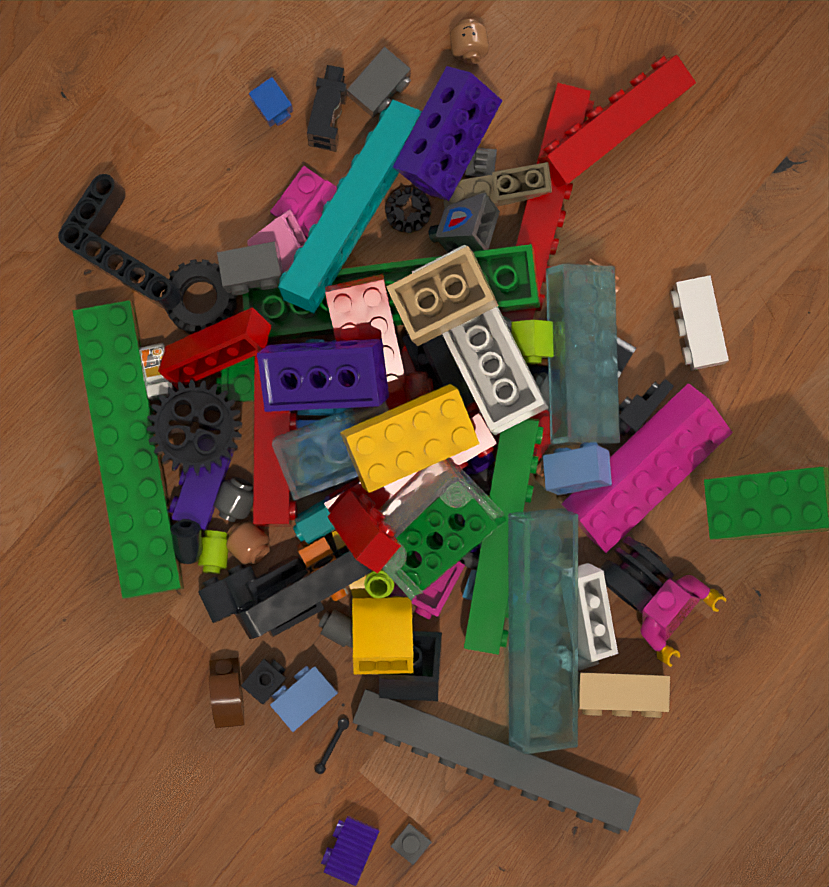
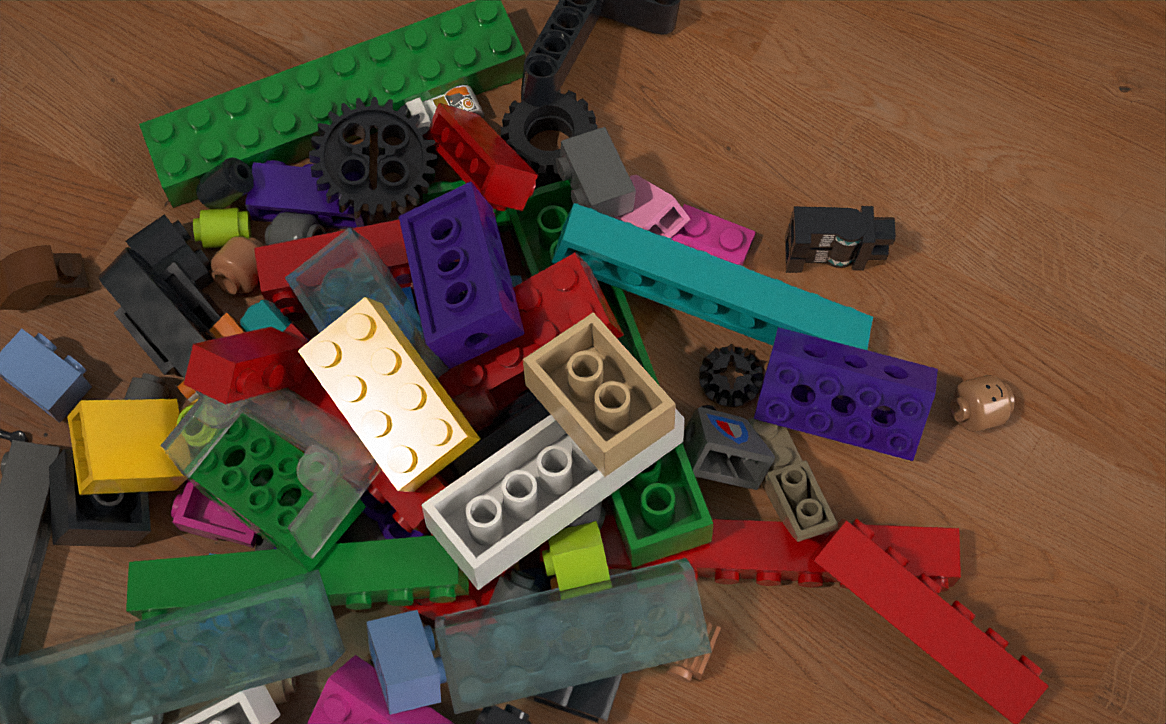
camera: 80 degrees right, 15 degrees down
black brick [241,658,287,705] -> none
blue brick [248,77,293,127] -> none
dark grey brick [347,47,411,118] -> none
dark grey tile [465,148,497,178] -> none

